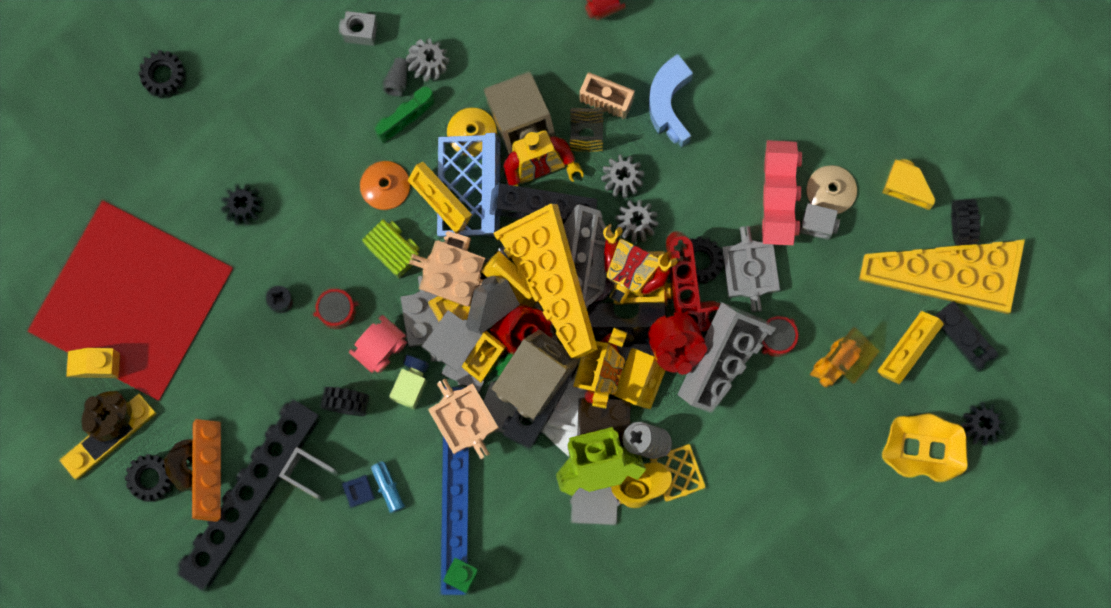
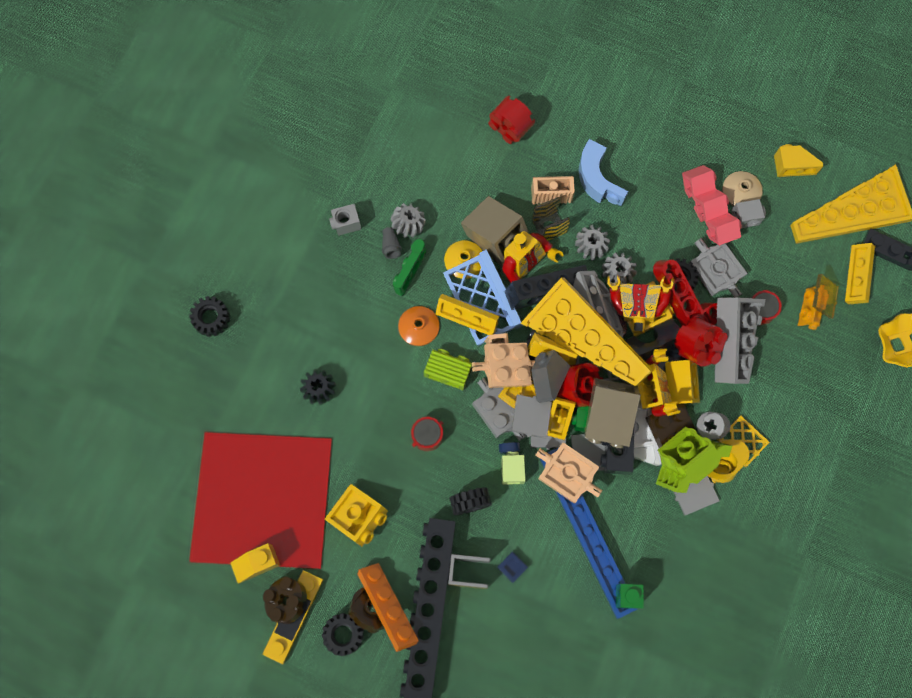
camera: 30 degrees left, 5 degrees down
black wheel [266,285,294,314] -> none
coral brick [349,315,408,373] -> none
dark azure axle [371,461,405,513] -> none
black tyre [951,199,980,246] -> none
none -> yellow plate [324,484,388,547]

